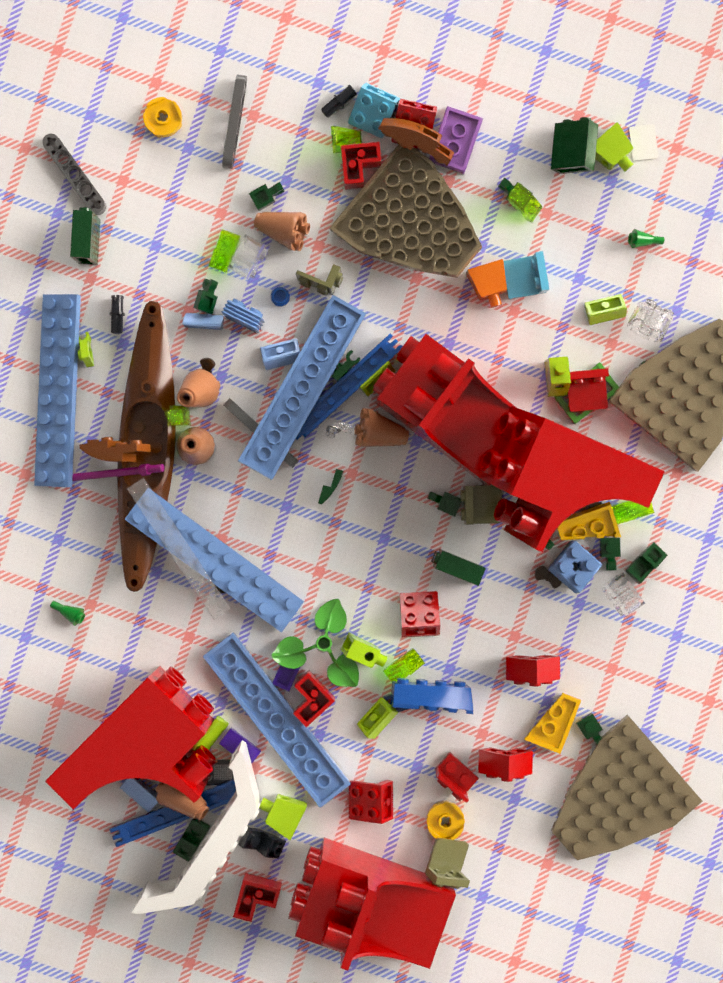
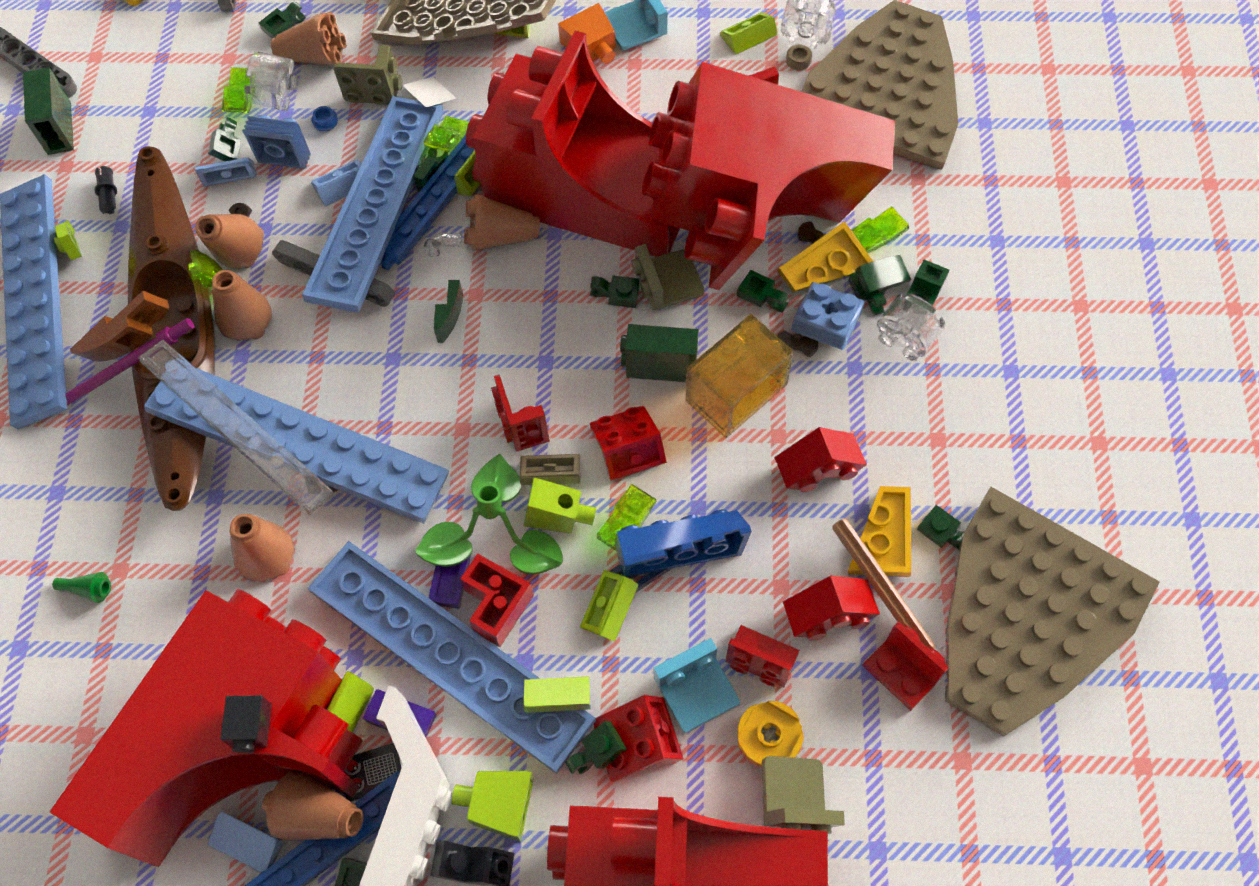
camera: 15 degrees left, 25 degrees down
none -> black brick [220,695,272,753]
none -> nougat cone [229,514,295,581]
none -> white sticker [403,77,456,107]
none -> clear neon green slope [423,116,469,152]
none -> red bracket [491,374,550,452]
none -> dark tan tile [520,454,580,485]
none -> slope [523,676,591,713]
none -> dark green plate [565,721,627,774]
none -> medium azure bracket [653,638,740,733]
none -> clear yellow container [685,314,794,438]
none -> dark tan tile [786,44,812,70]
none -> medium nougat axle [832,518,935,649]
none -> slope [855,255,912,295]
none -> red bracket [862,622,949,711]

